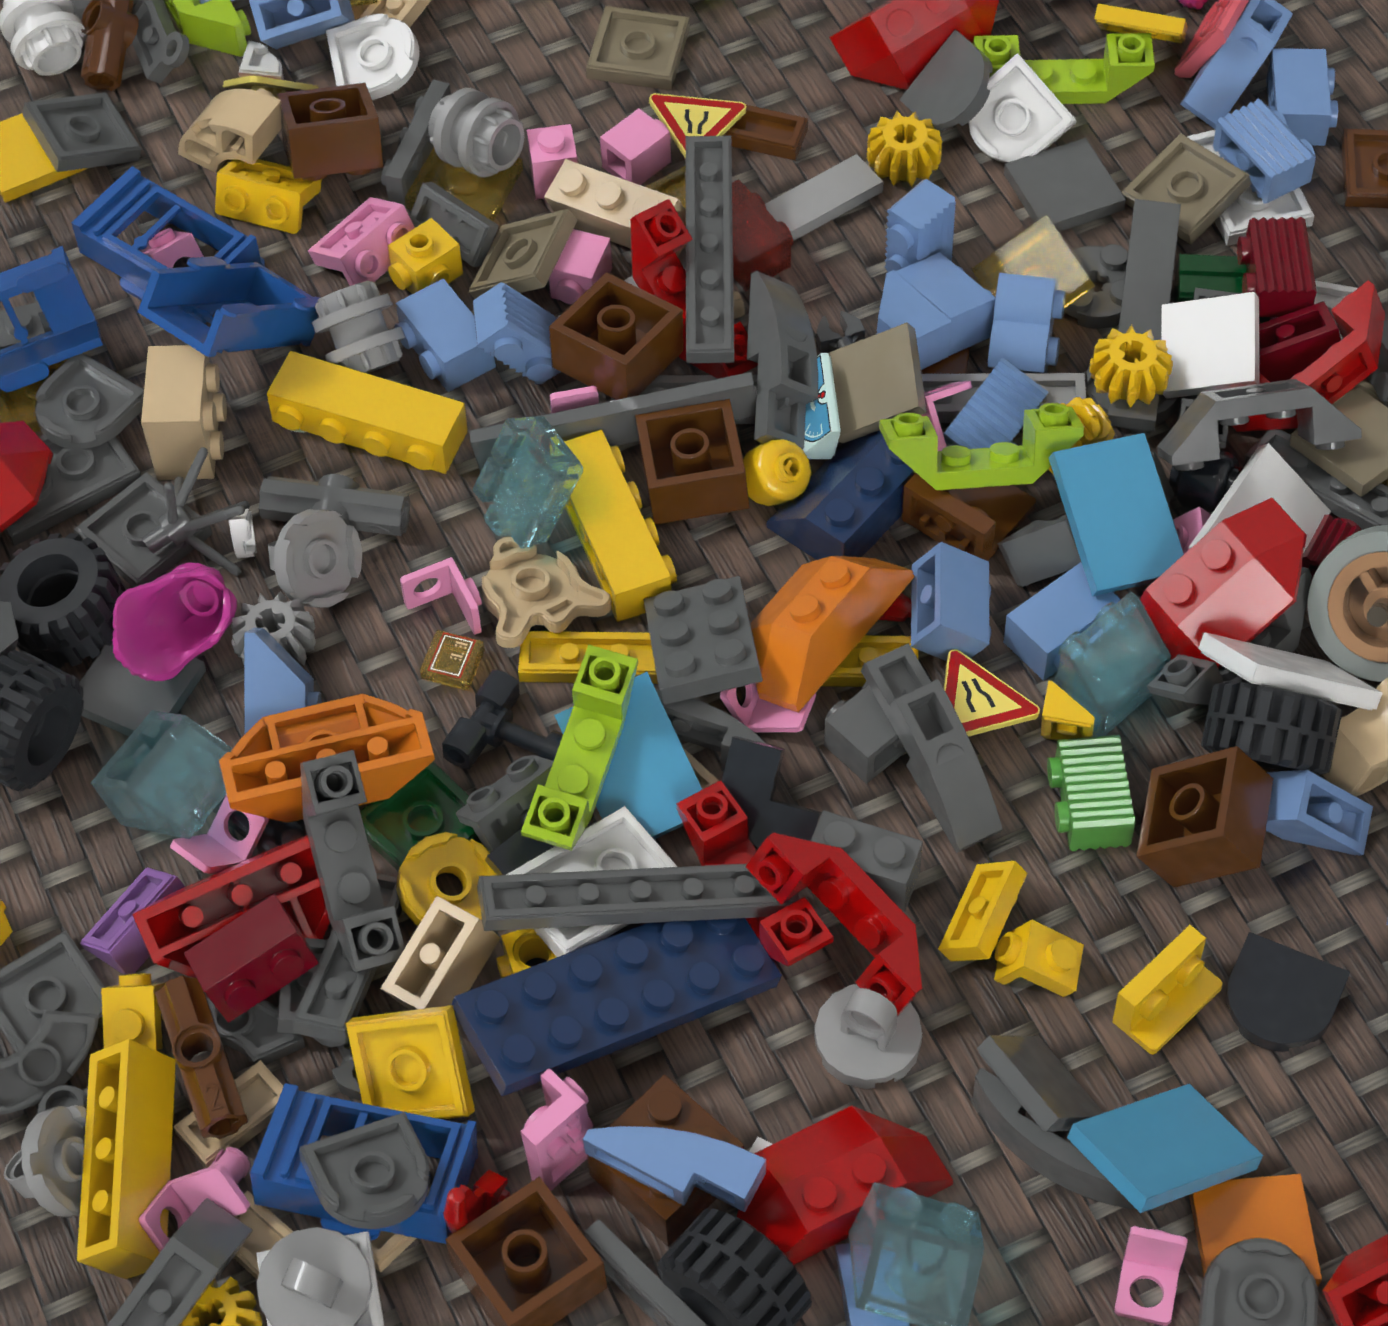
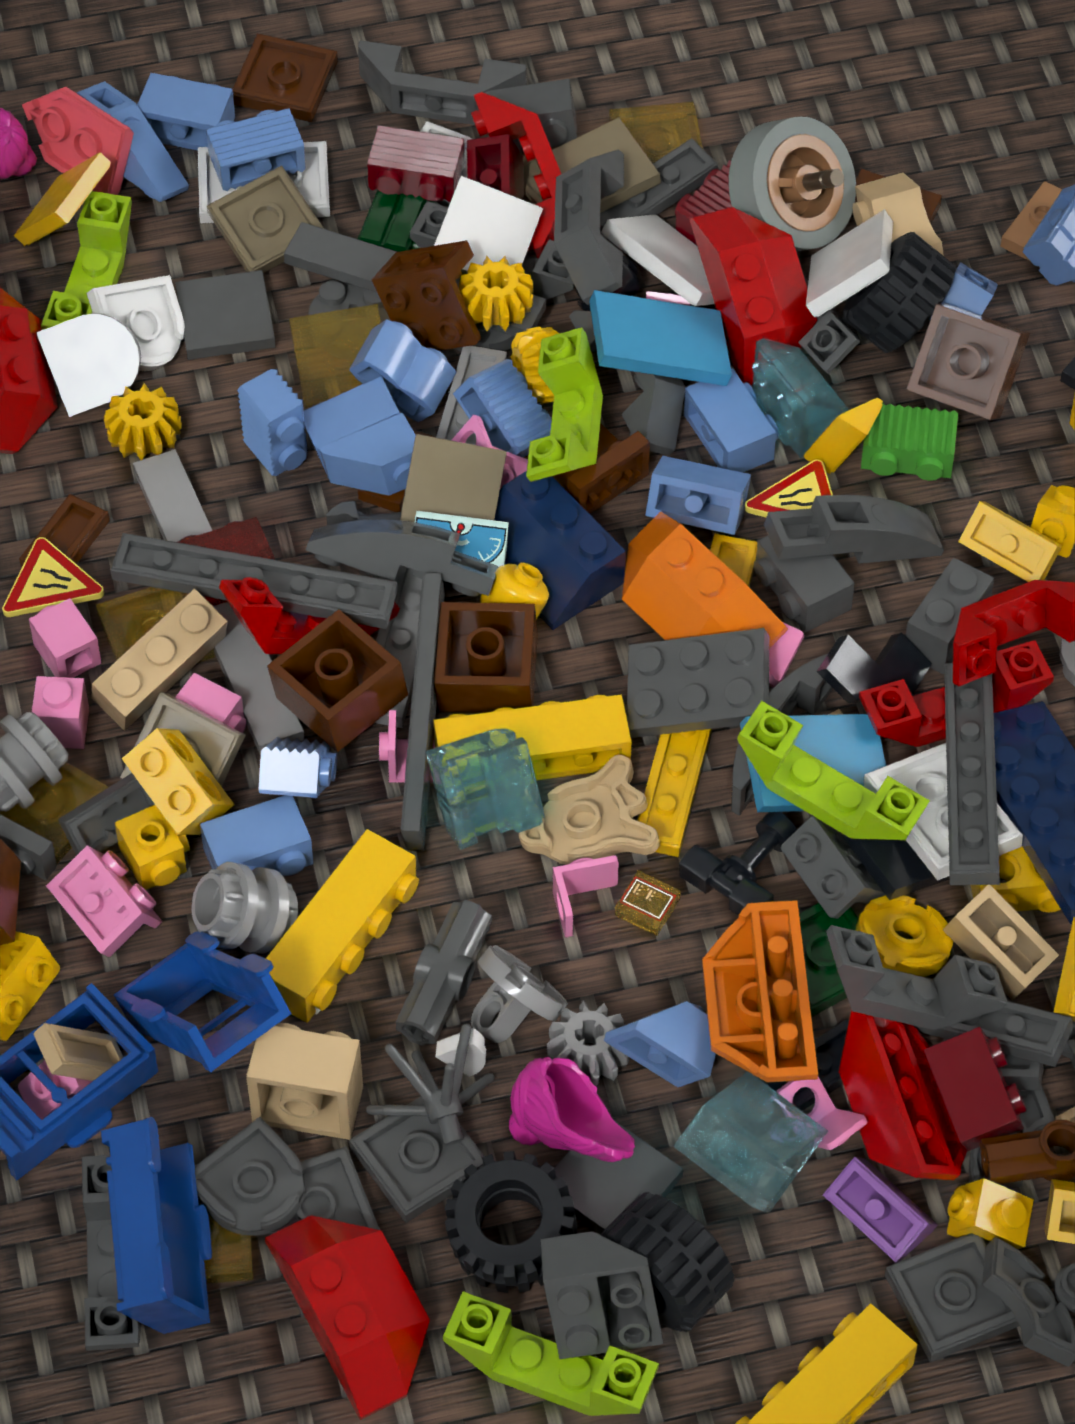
camera: 80 degrees left, 0 degrees up
none -> tan tile [33,1023,123,1081]
none -> yellow brick [122,728,235,835]
none -> reddish brown bracket [371,240,481,351]

